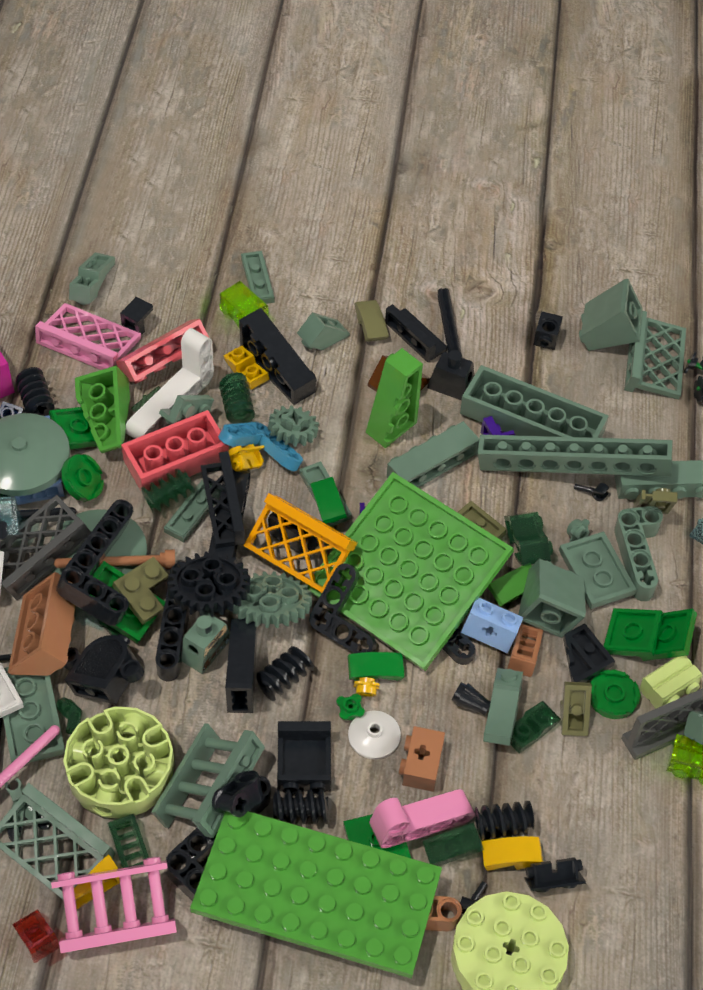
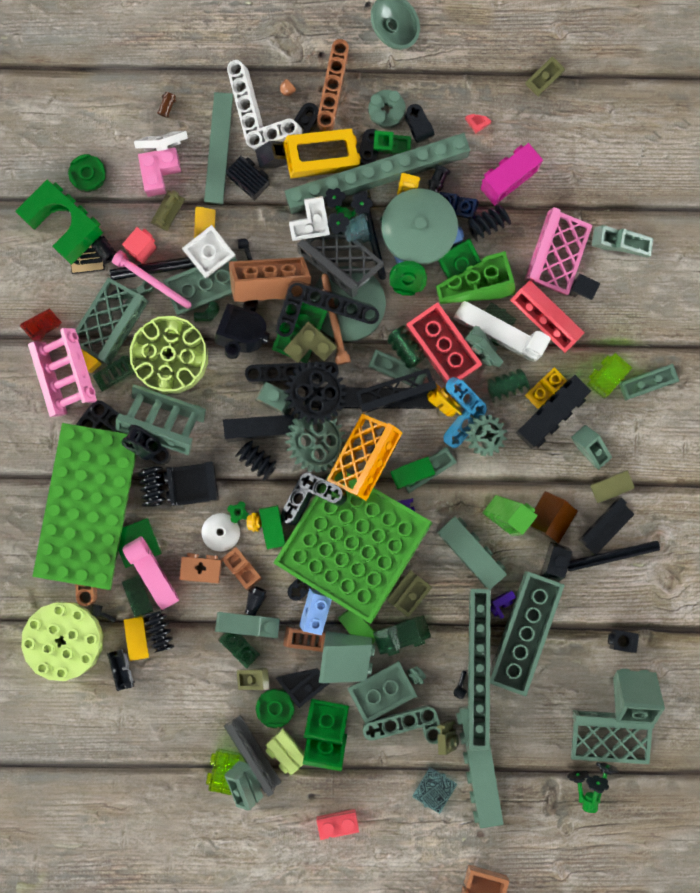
camera: 80 degrees right, 30 degrees up
none -> nougat slope [221,547,262,591]

